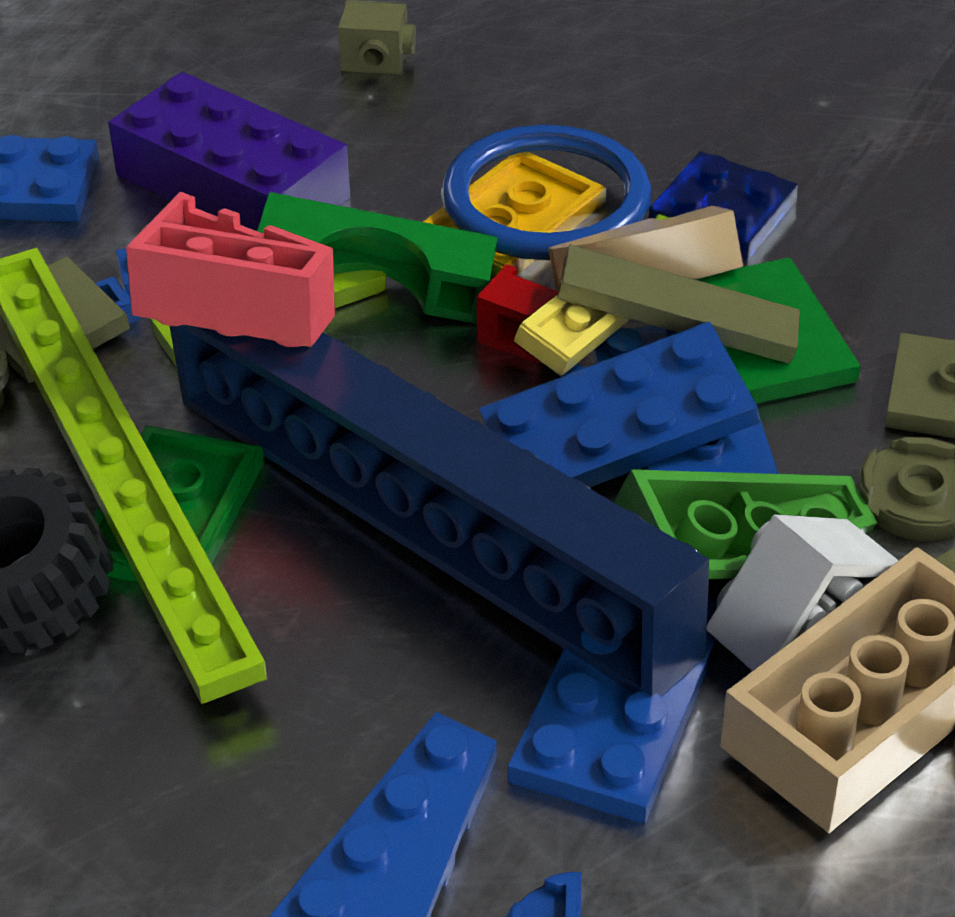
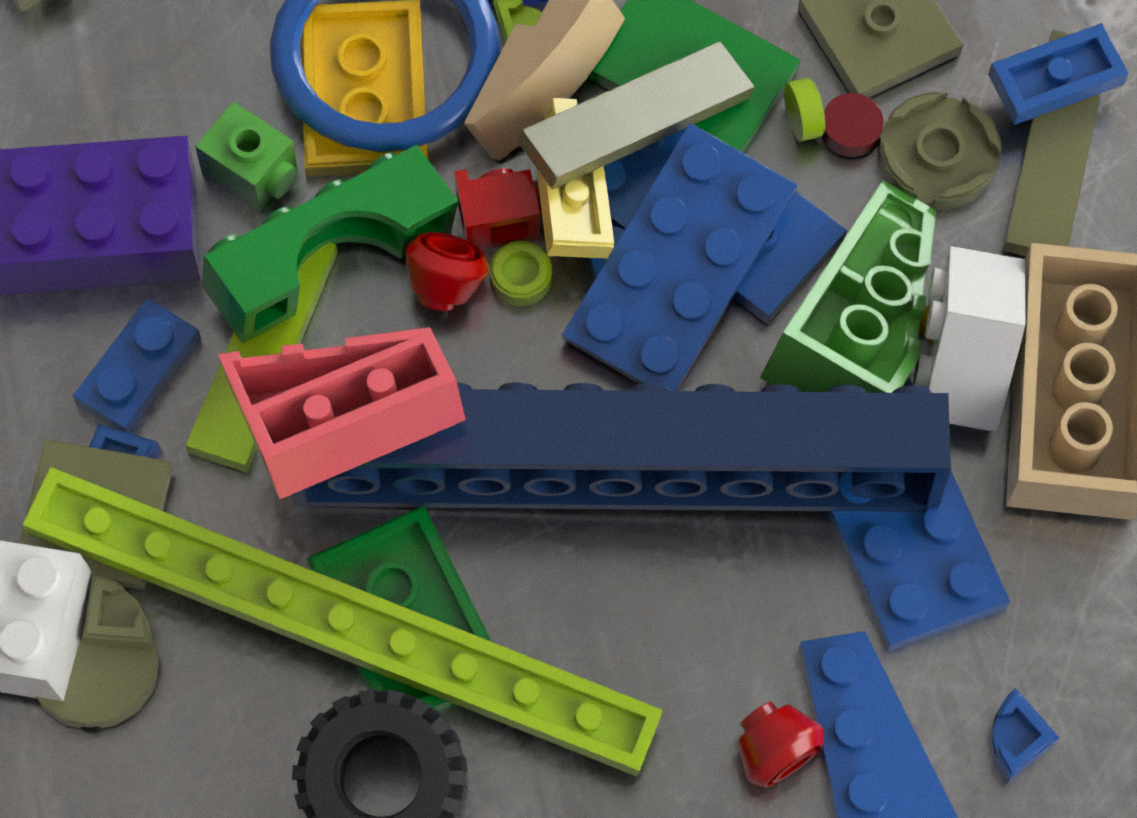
camera: 45 degrees left, 25 degrees up
none -> bright green brick [195,101,298,212]
none -> red cone [405,232,489,311]
none -> lime tile [489,241,552,307]
none -> red cone [737,701,824,788]
none -> lime tile [784,77,825,142]
none -> dark red tile [822,93,884,157]

